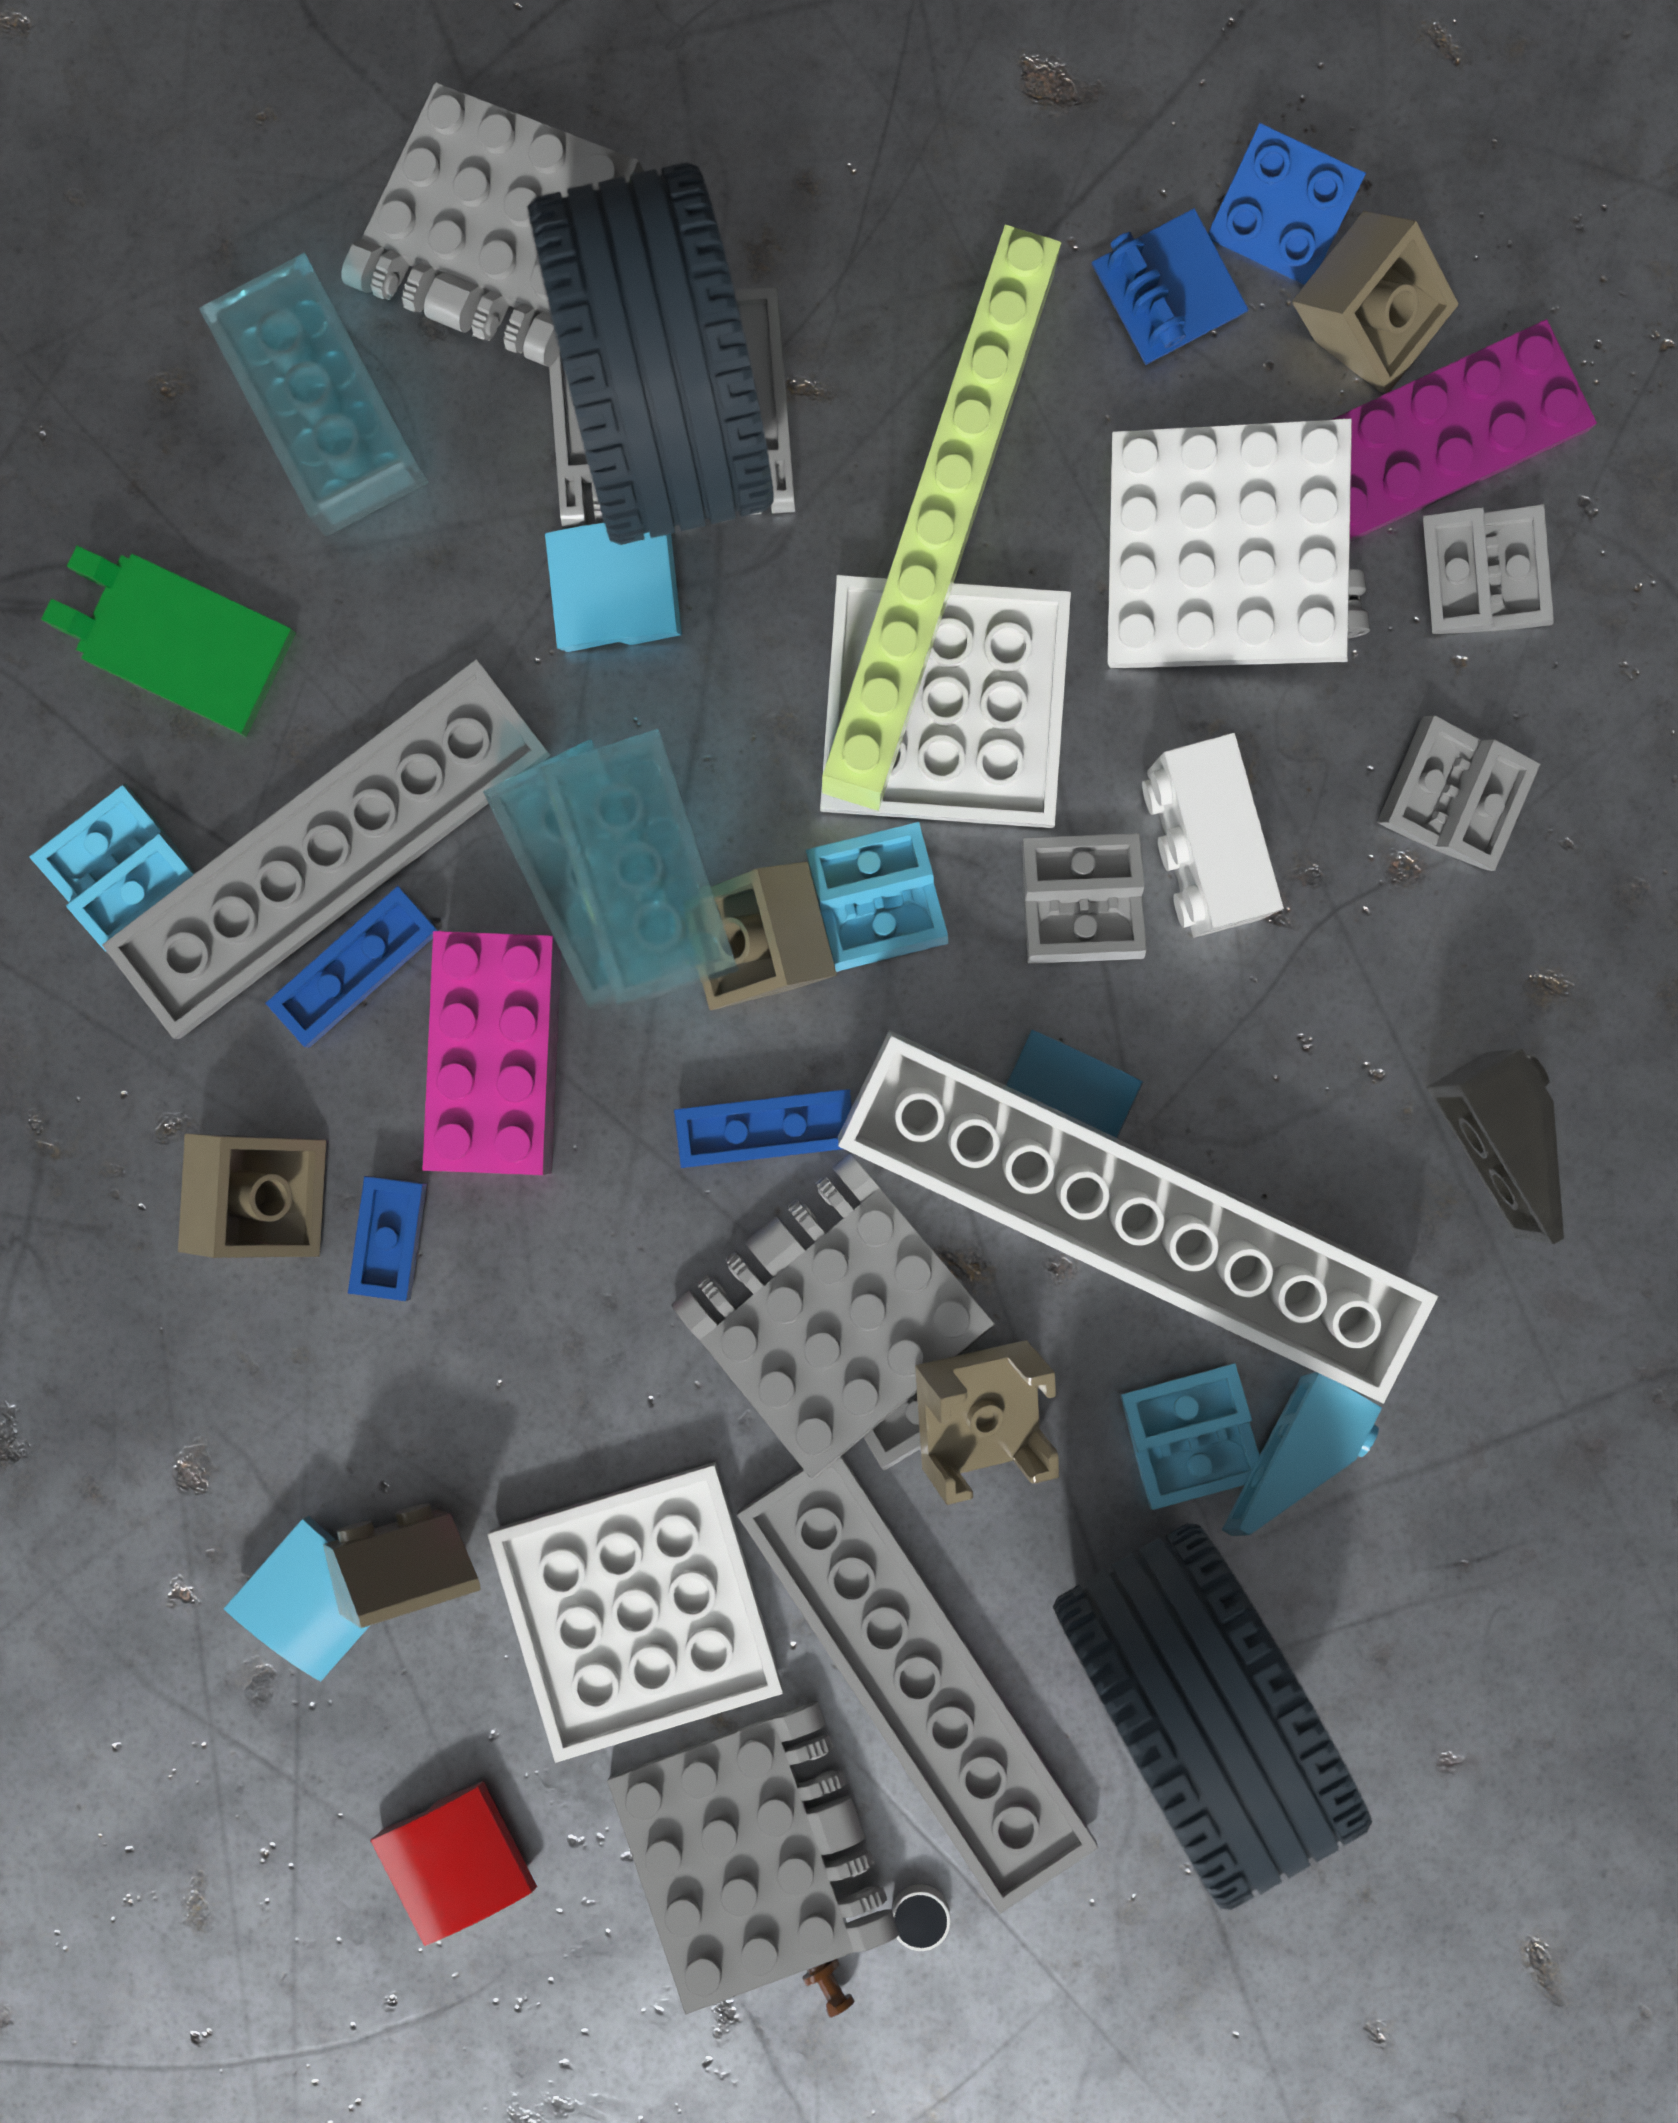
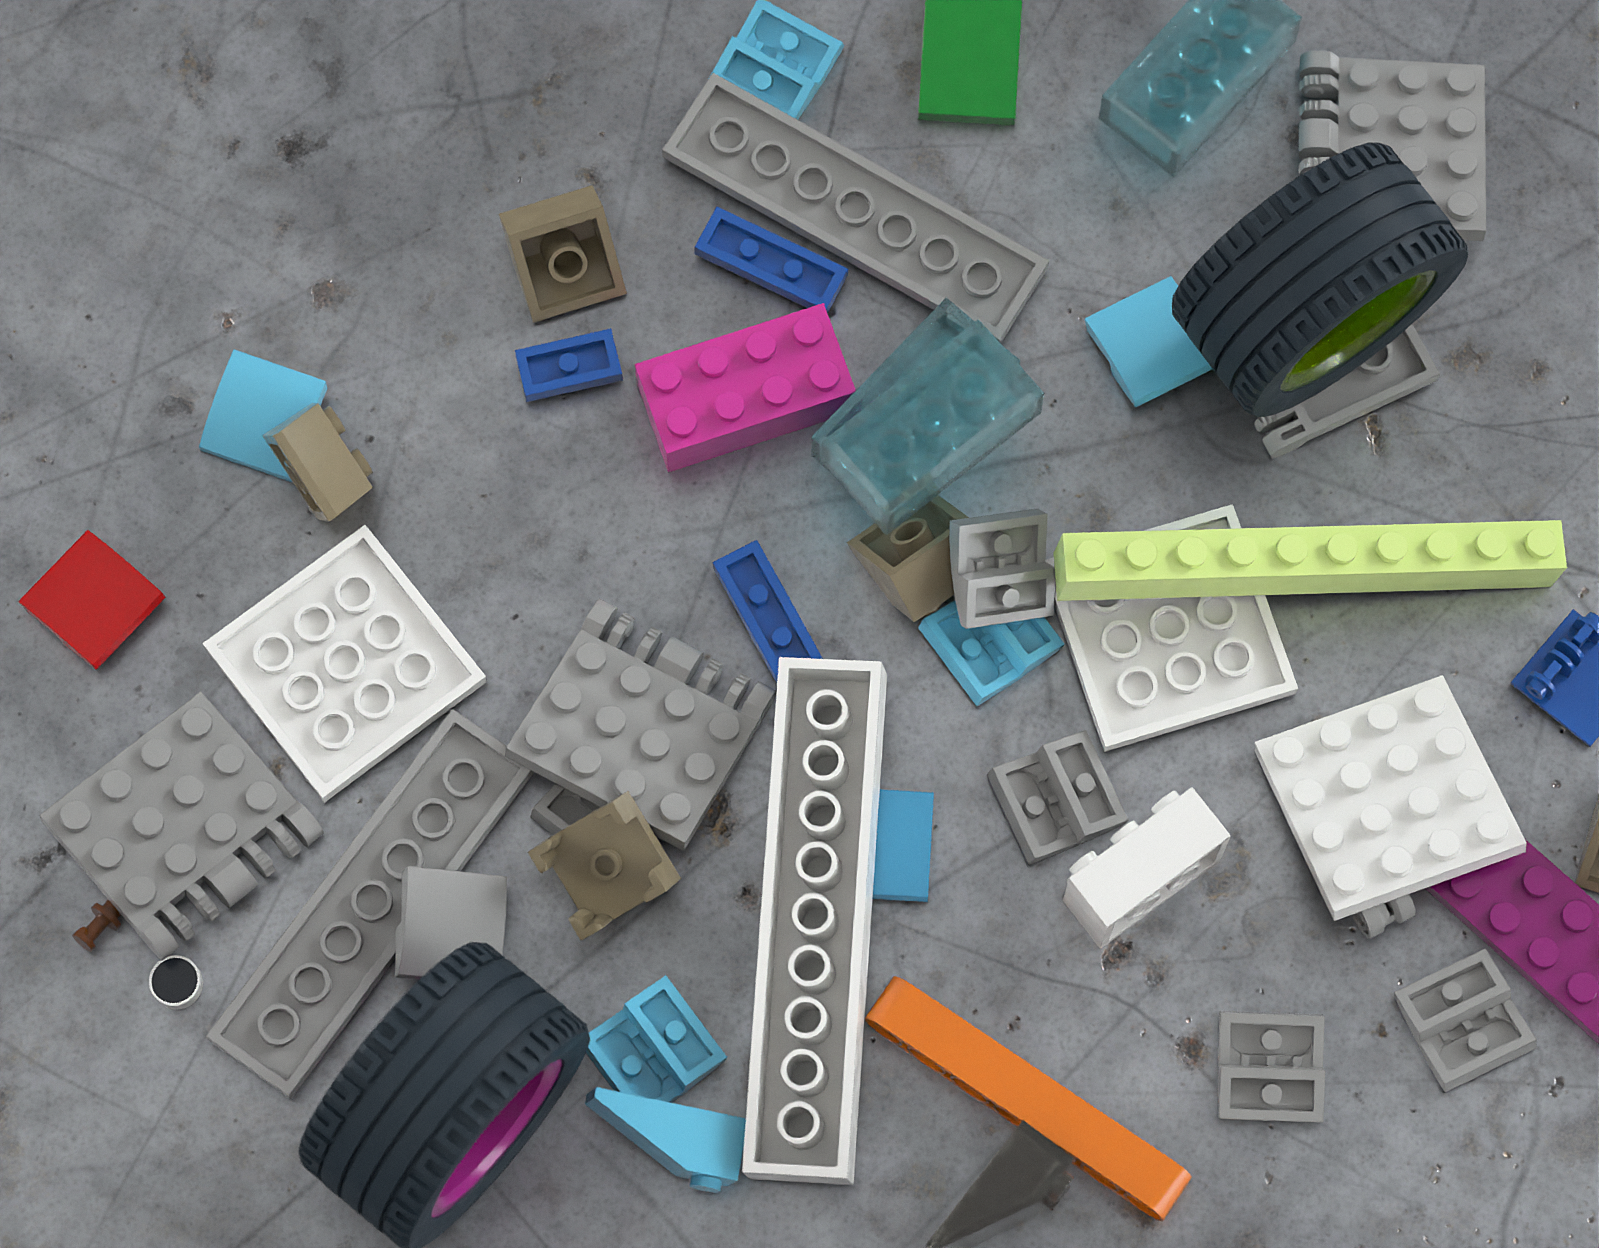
camera: 70 degrees right, 15 degrees down
none -> light grey slope [395,866,507,980]
none -> orange beam [864,976,1192,1221]
none -> light grey slope [949,508,1055,629]

